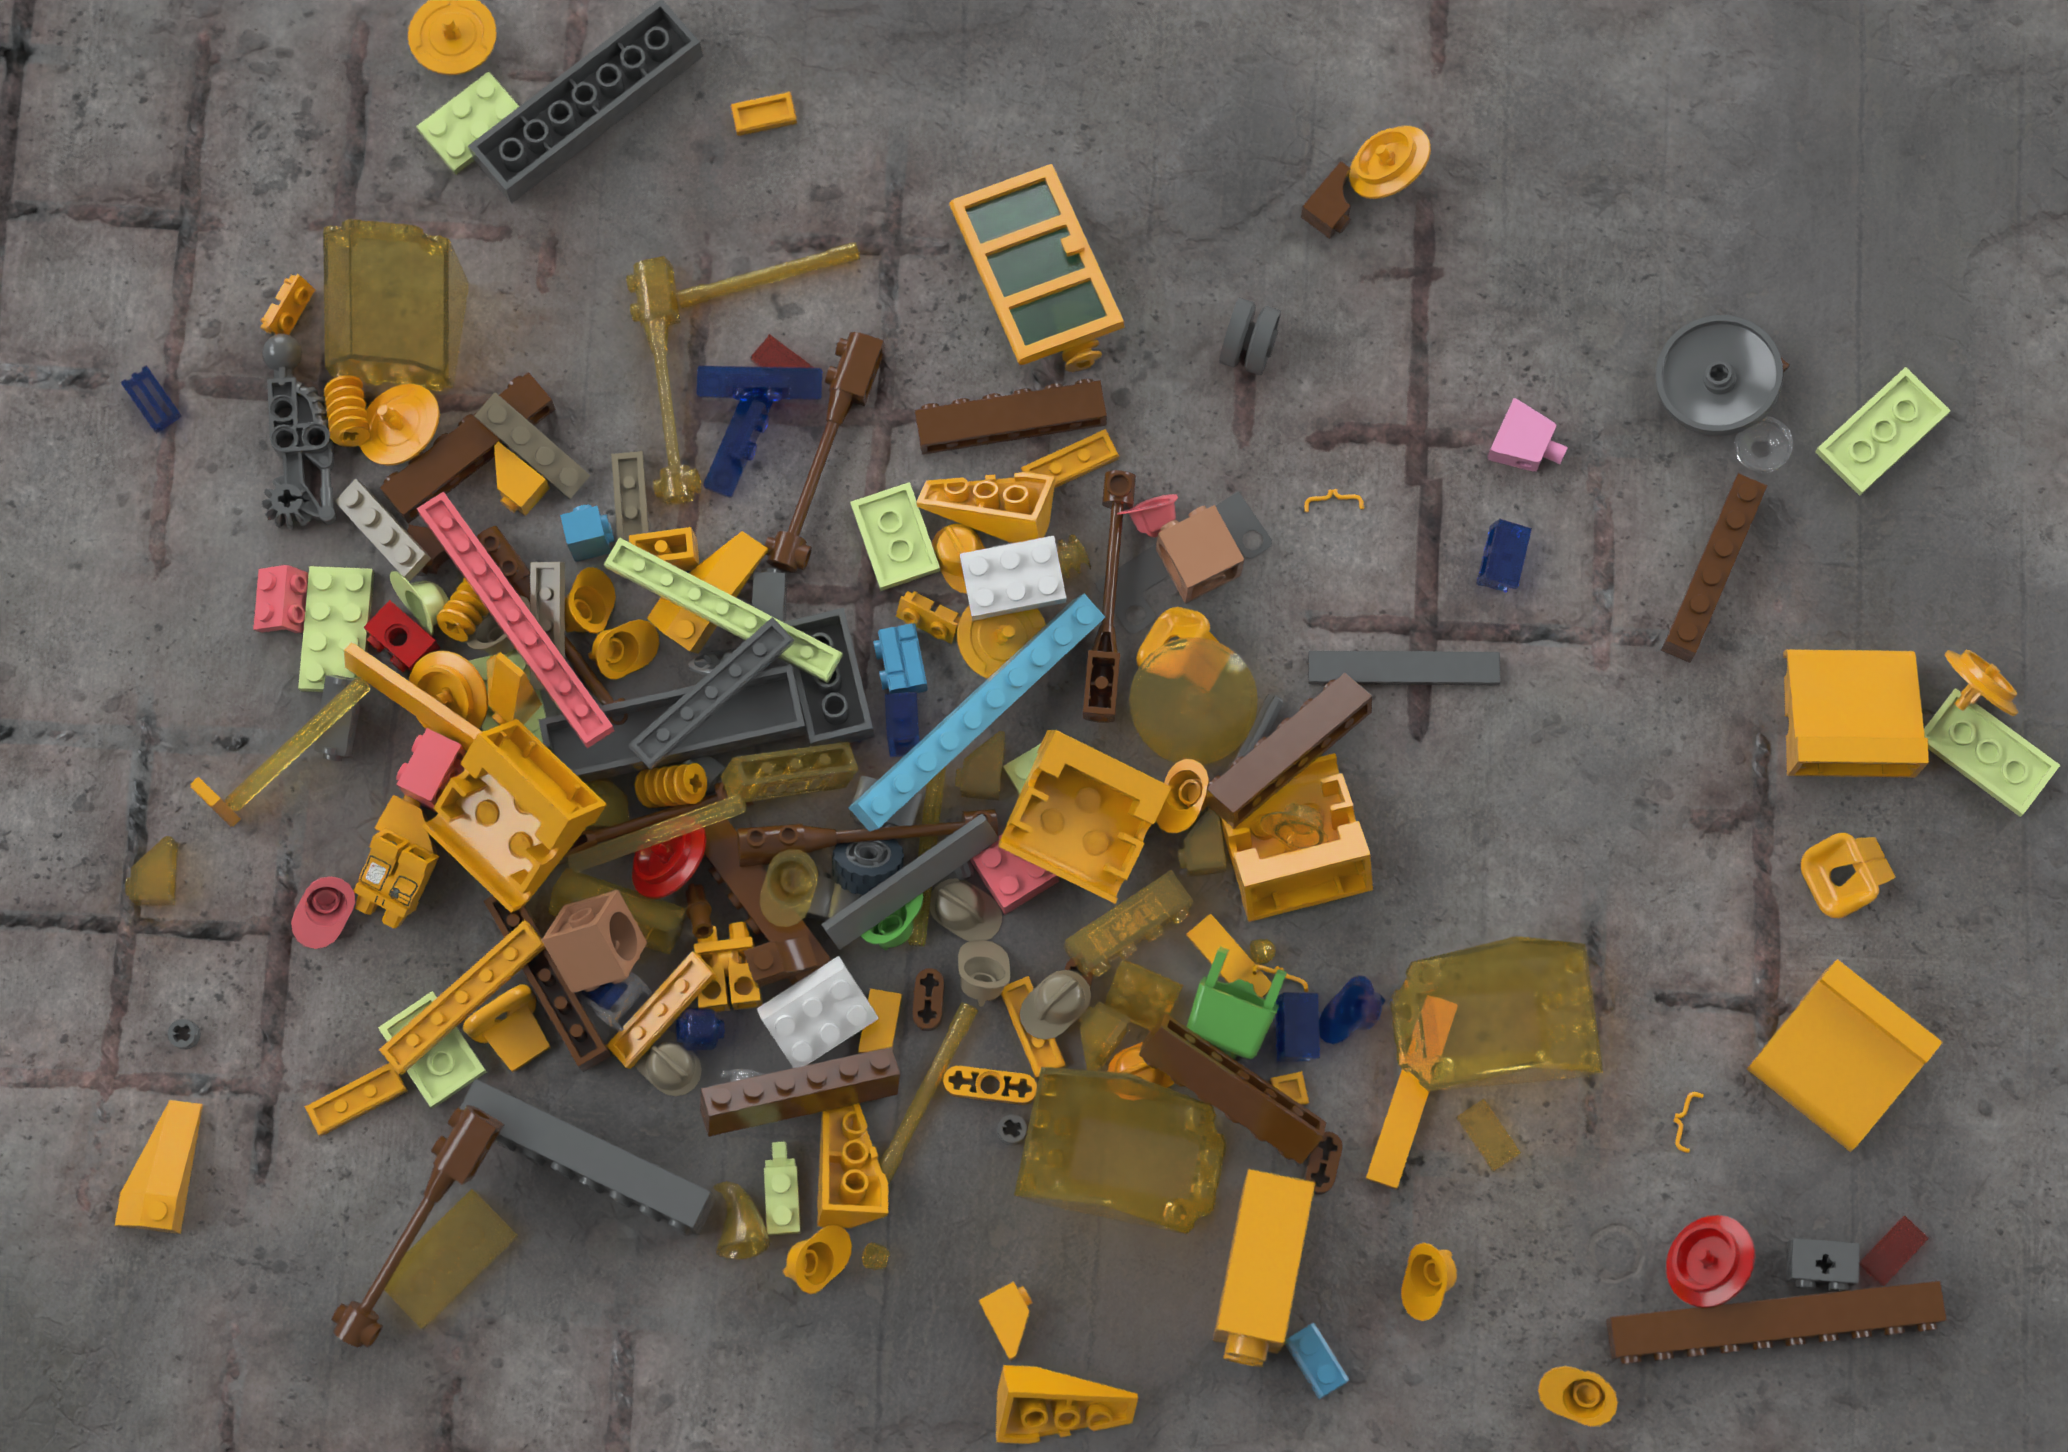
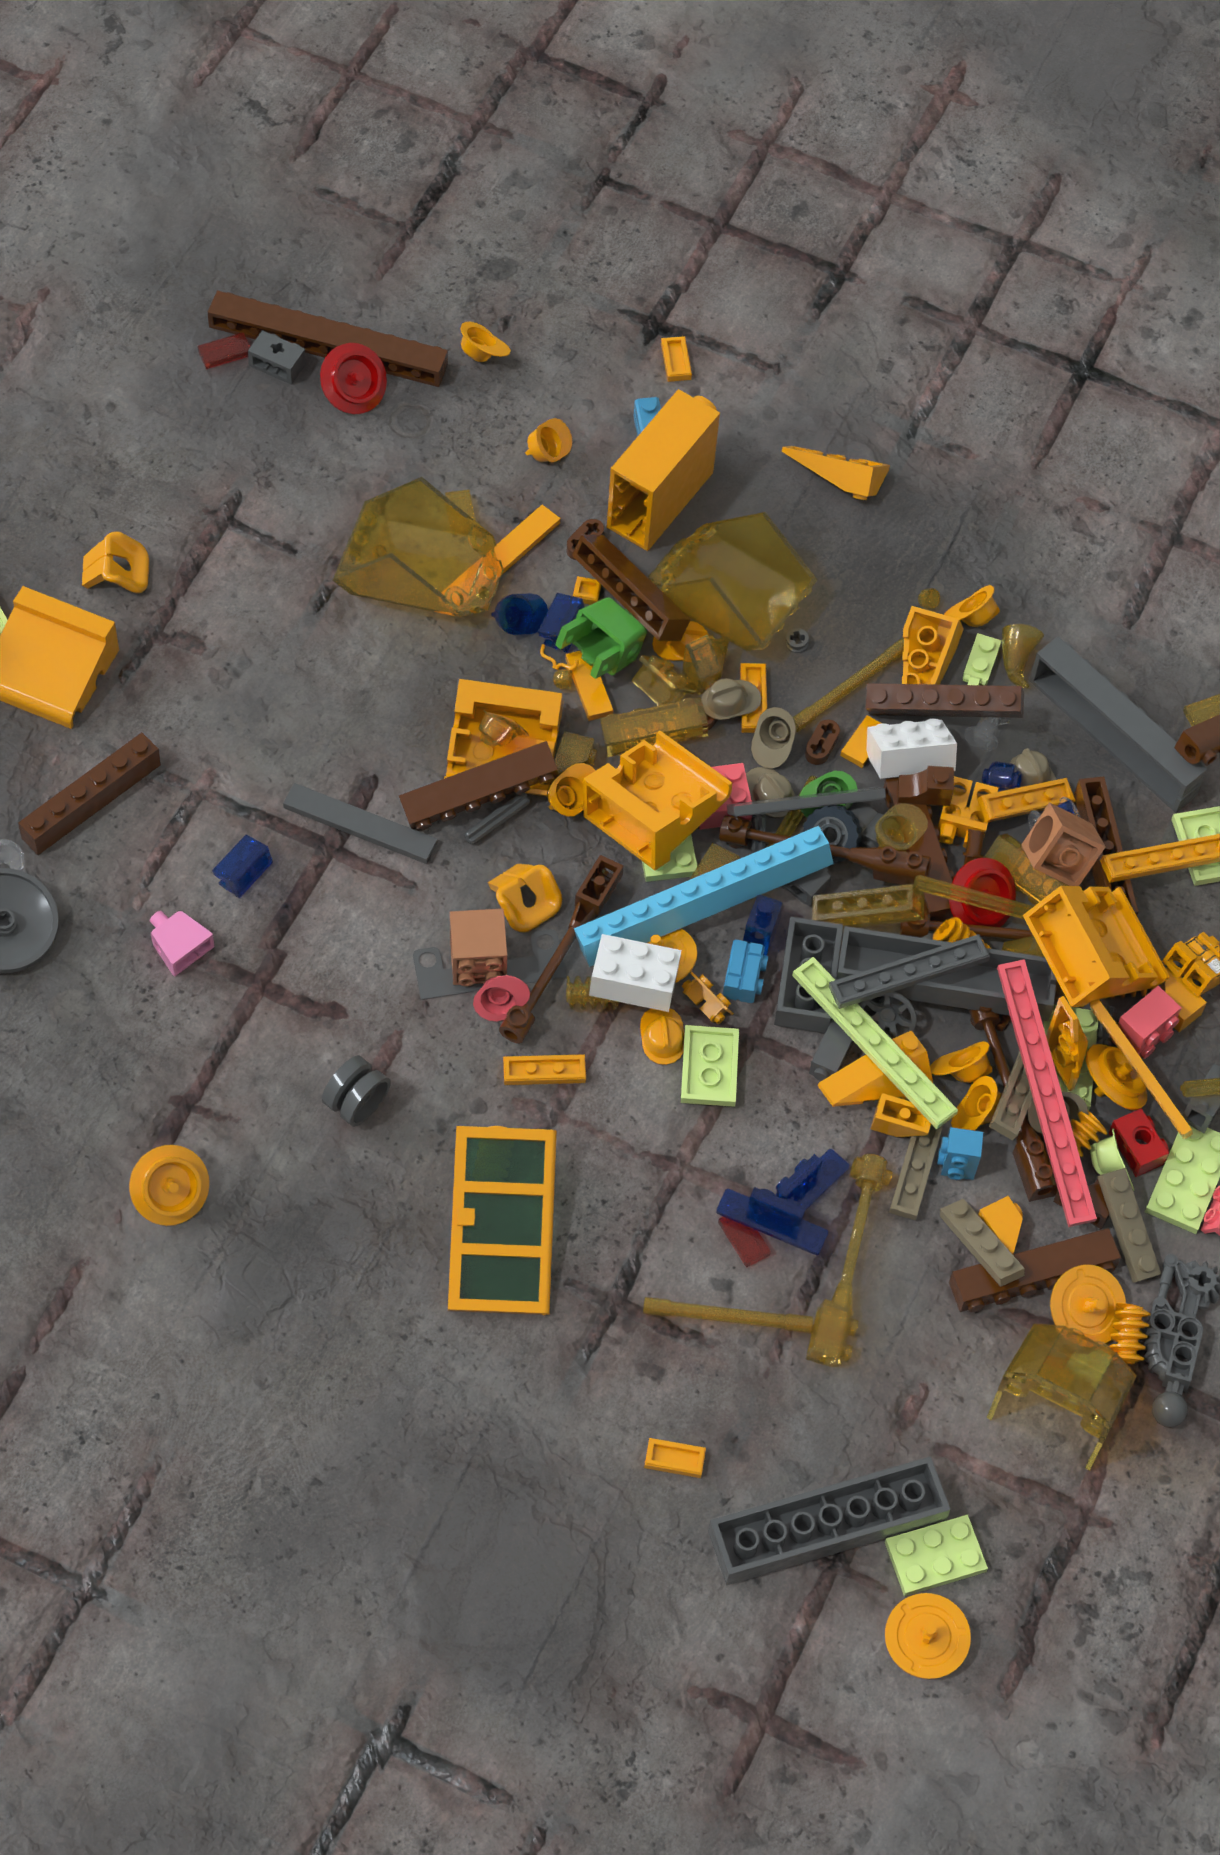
camera: 165 degrees left, 15 degrees down
light orange hinge [260,274,315,335] -> none
light orange piece [463,984,551,1073] -> none
reddish brown bar [764,332,885,573] -> none
reddish brown brick [915,379,1107,455] -> none
light orange wedge [916,472,1055,543] -> none
light orange beam [943,1066,1037,1105] -> none
light orange slope [979,1281,1032,1362] -> none
clear yellow dish [1129,637,1258,765] -> none
reddish brown arch [1301,161,1351,239] -> none
light orange piece [1304,489,1364,512] -> none
light orange piece [1673,1092,1704,1153] -> none
light orange panel [1747,959,1943,1152] -> none

